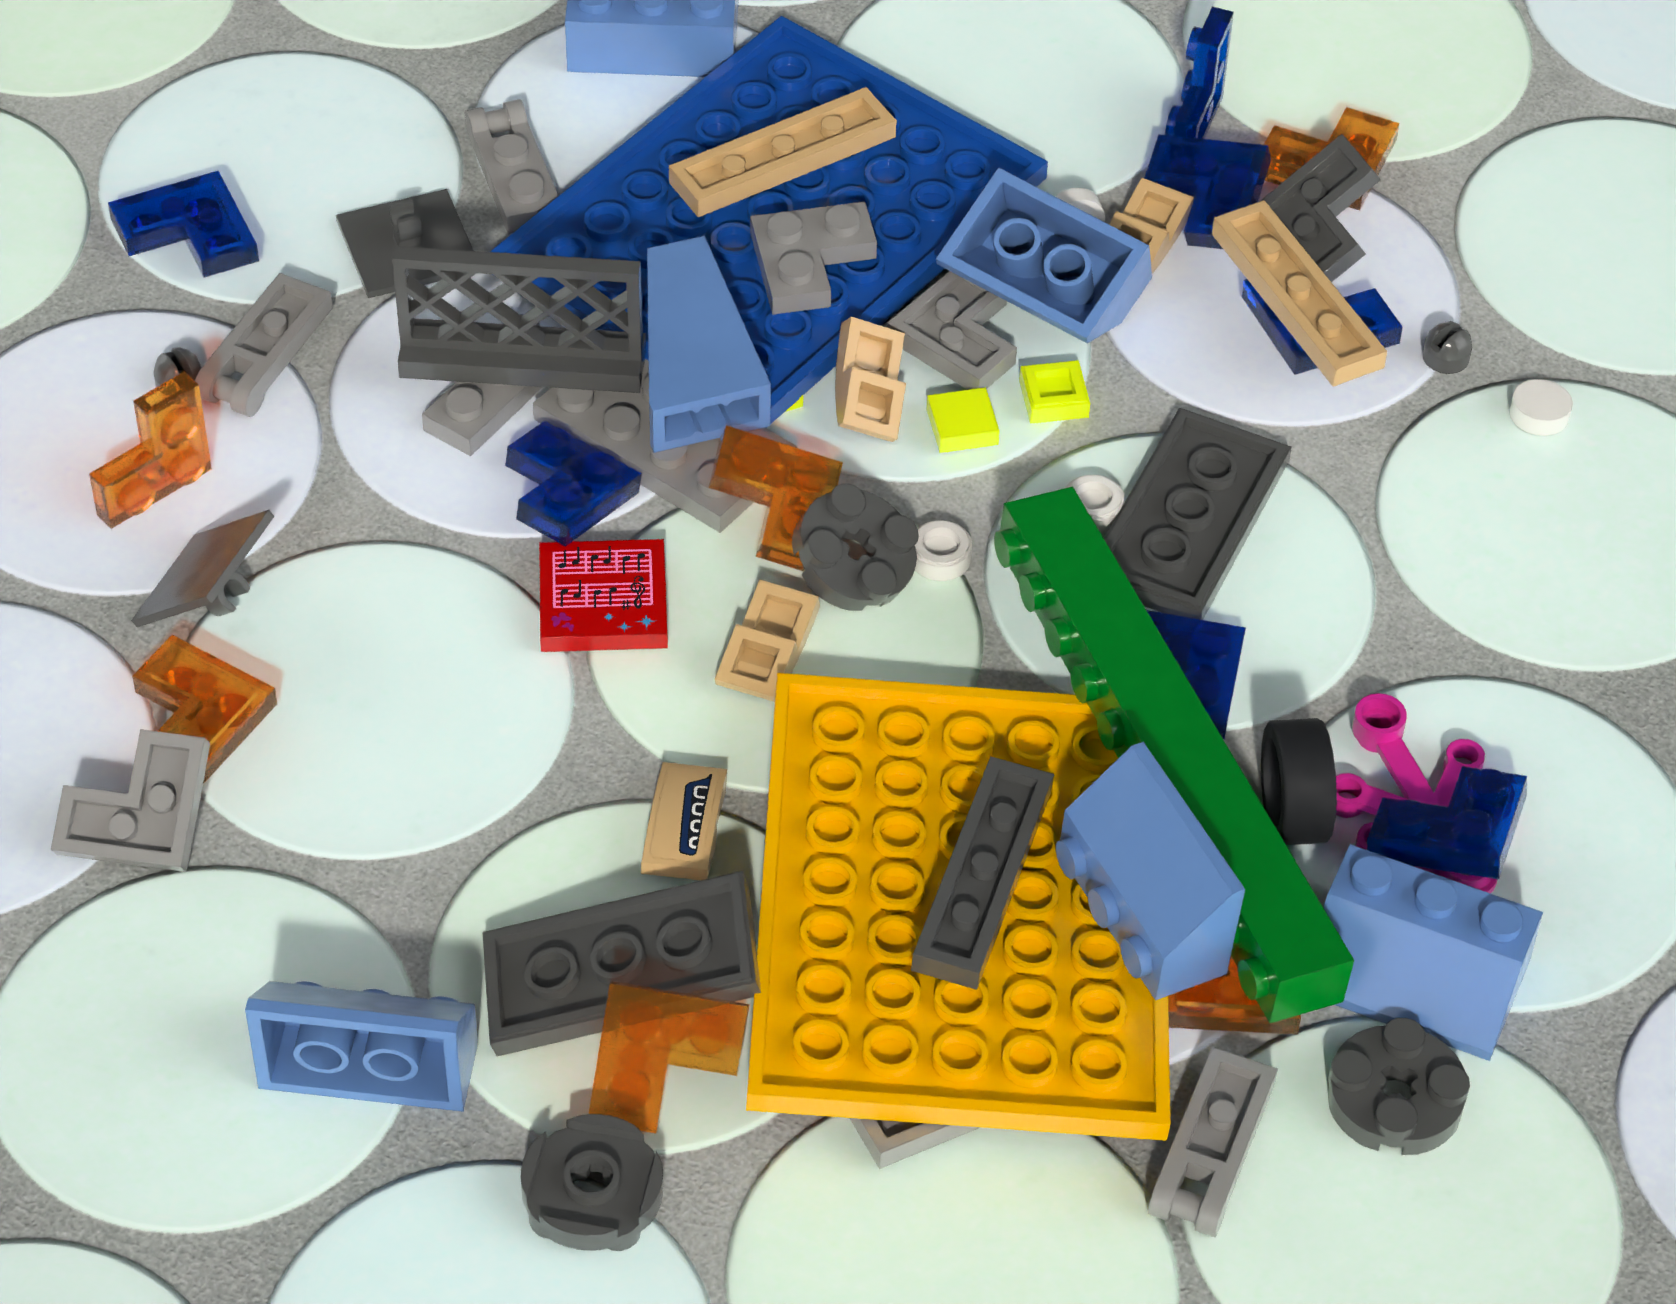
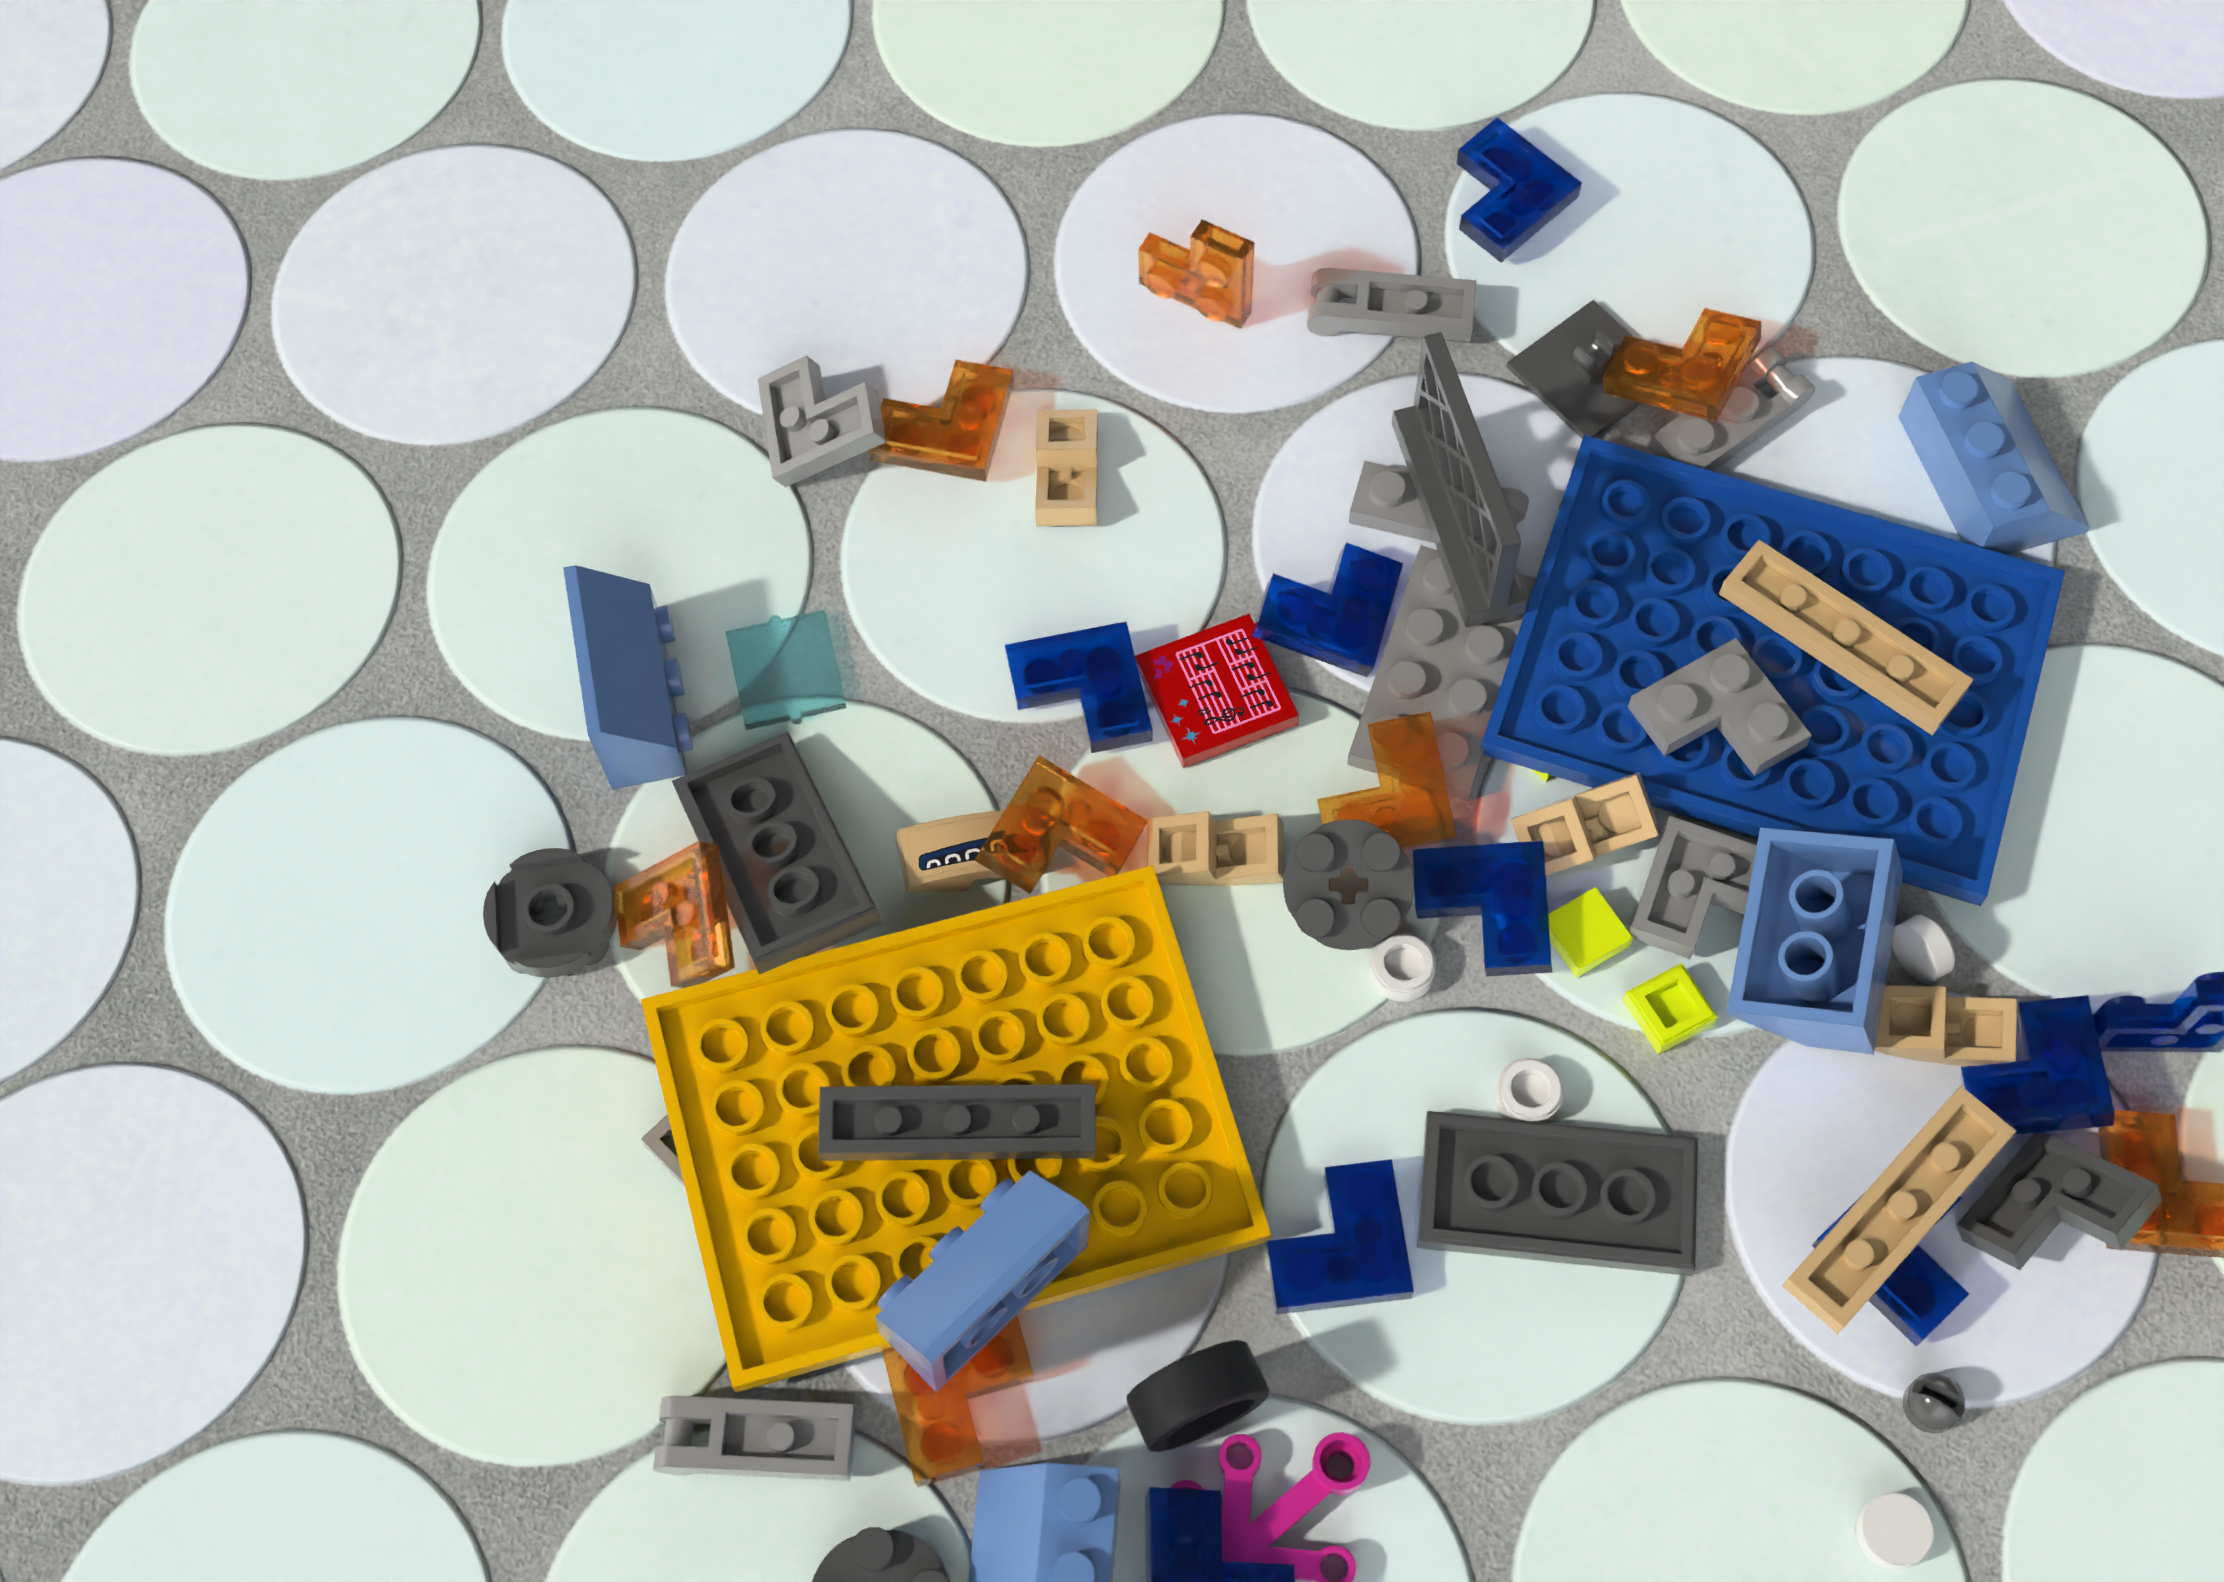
camera: 75 degrees right, 15 degrees up
dark grey piece [131,510,275,627] -> none
dark grey hinge [153,347,202,401] -> none
medium blue slope [647,236,771,453] -> none
green brick [994,486,1354,1024] -> none
none -> clear light blue piece [725,610,847,730]
none -> clear orange plate [974,755,1148,894]
none -> clear blue plate [1005,621,1153,753]
none -> tan slope [1035,409,1098,526]
none -> clear blue plate [1413,841,1553,977]
none -> clear orange plate [1603,308,1761,422]

